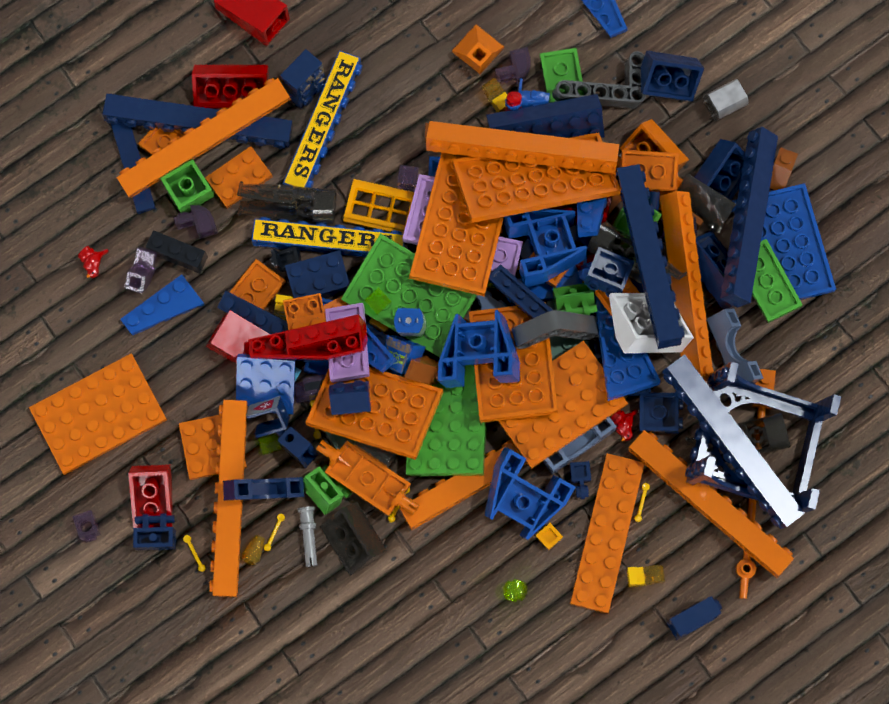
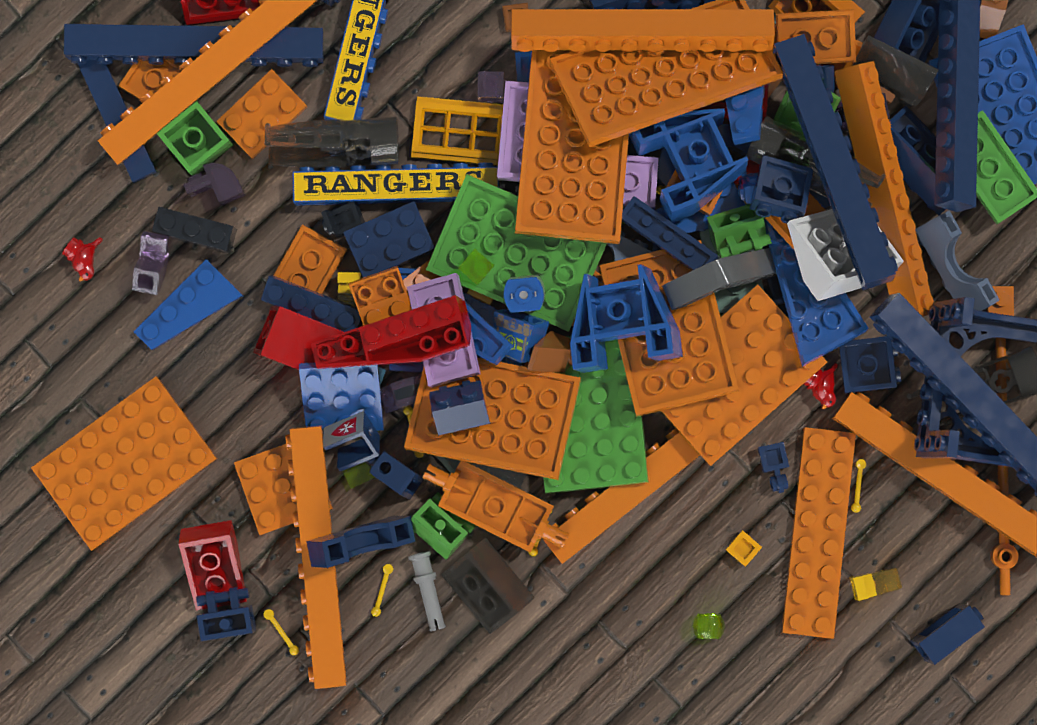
camera: 10 degrees left, 10 degrees up
clear purple brick [72,510,101,542] -> none
clear yellow cone [242,535,265,566] -> none
blue wedge [484,447,576,540] -> none
sand blue arch [543,417,617,475] -> none

